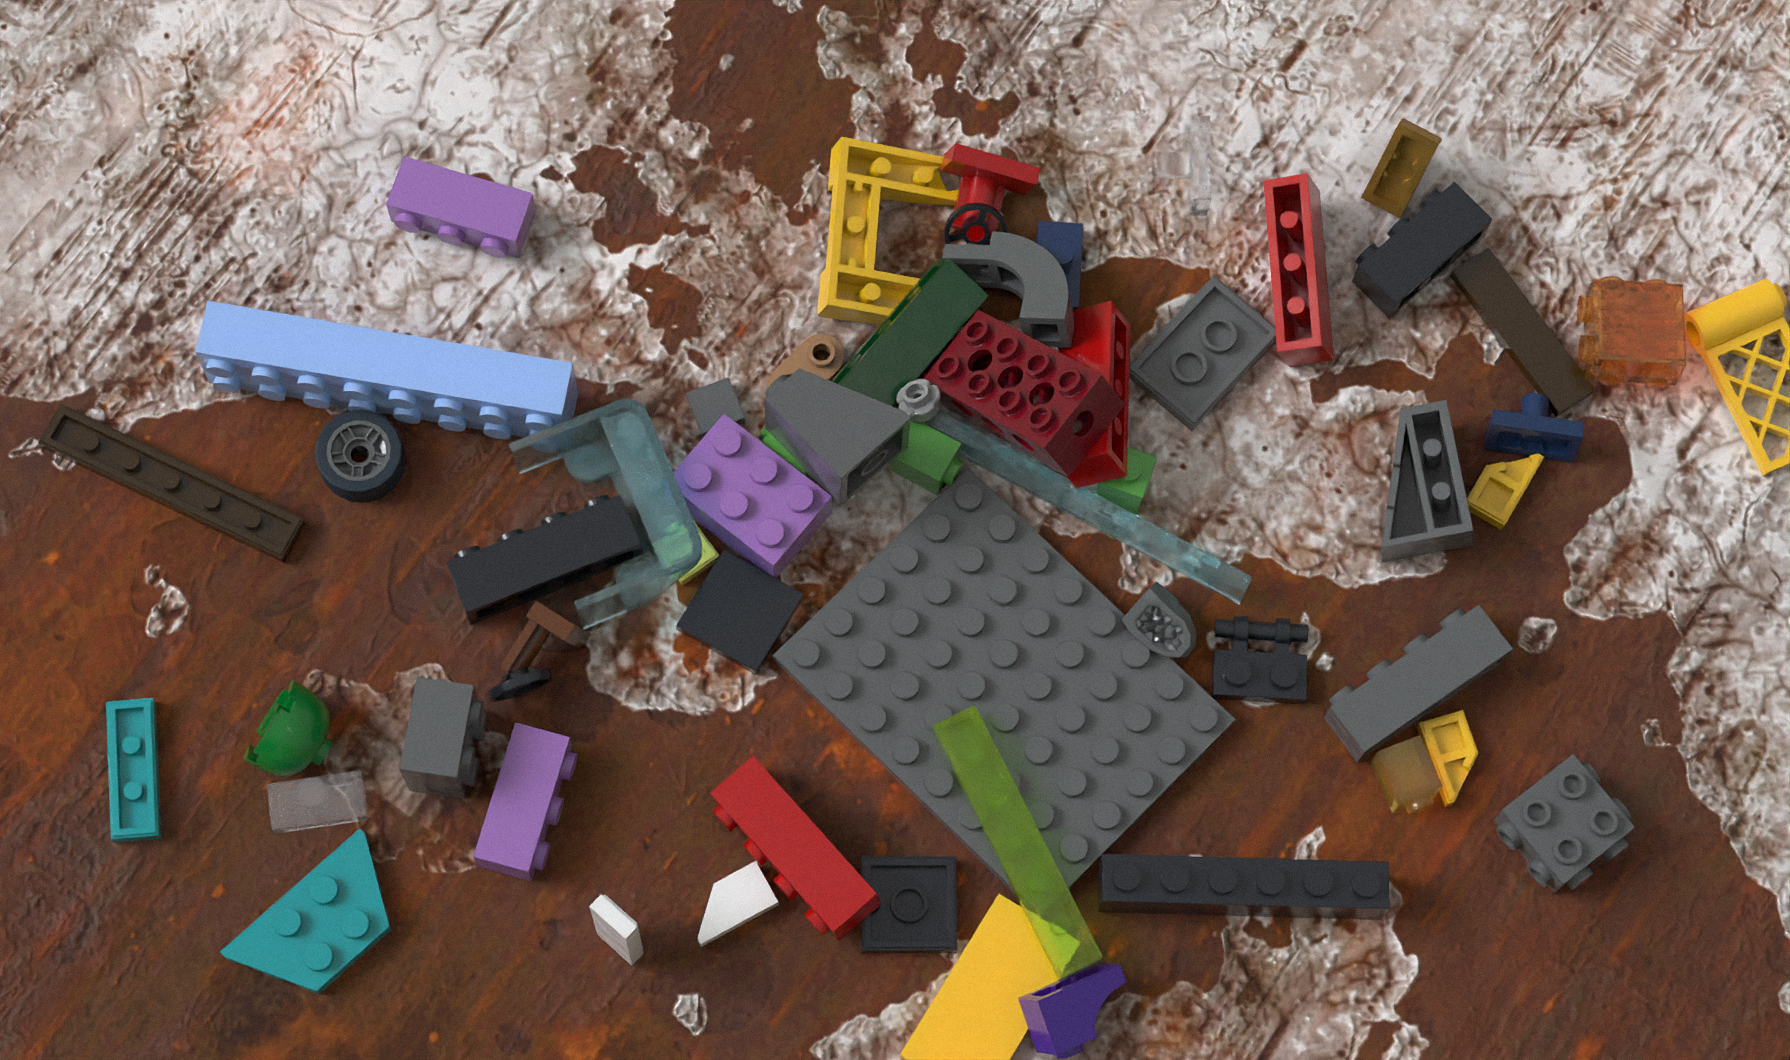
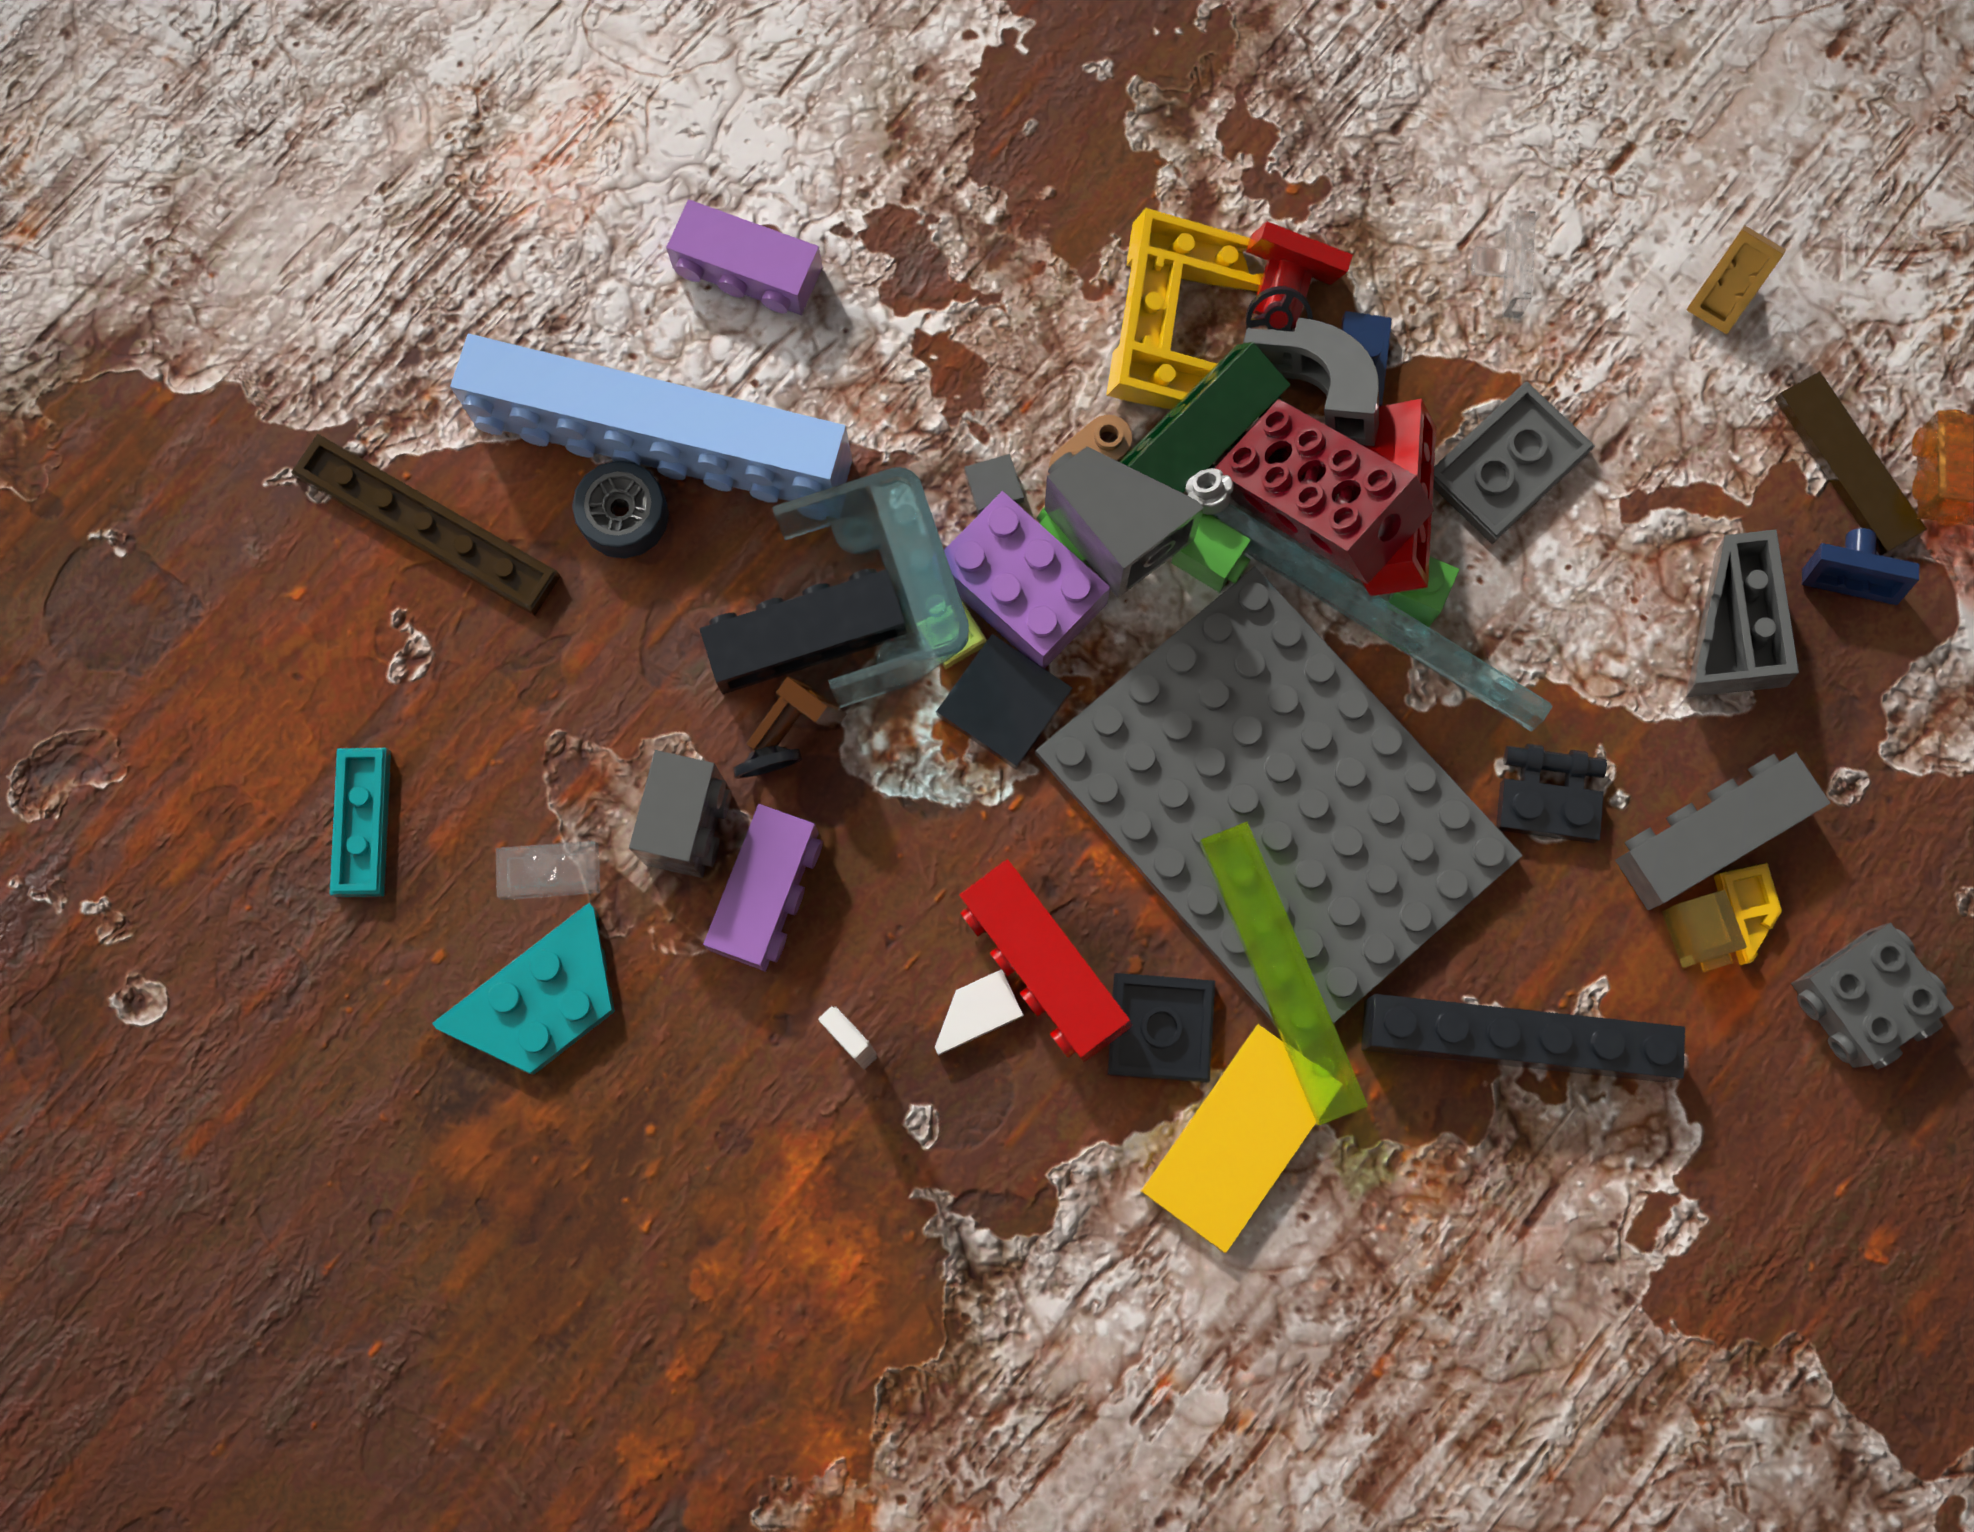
camera: 10 degrees right, 5 degrees up
green cylinder [243,680,333,777] -> none
dark purple arch [1018,963,1126,1059] -> none
dark grey rock [1122,581,1196,657] -> none
red brick [1263,173,1334,367] -> none
black brick [1352,182,1492,319] -> none
yellow tile [1467,453,1544,530] -> none

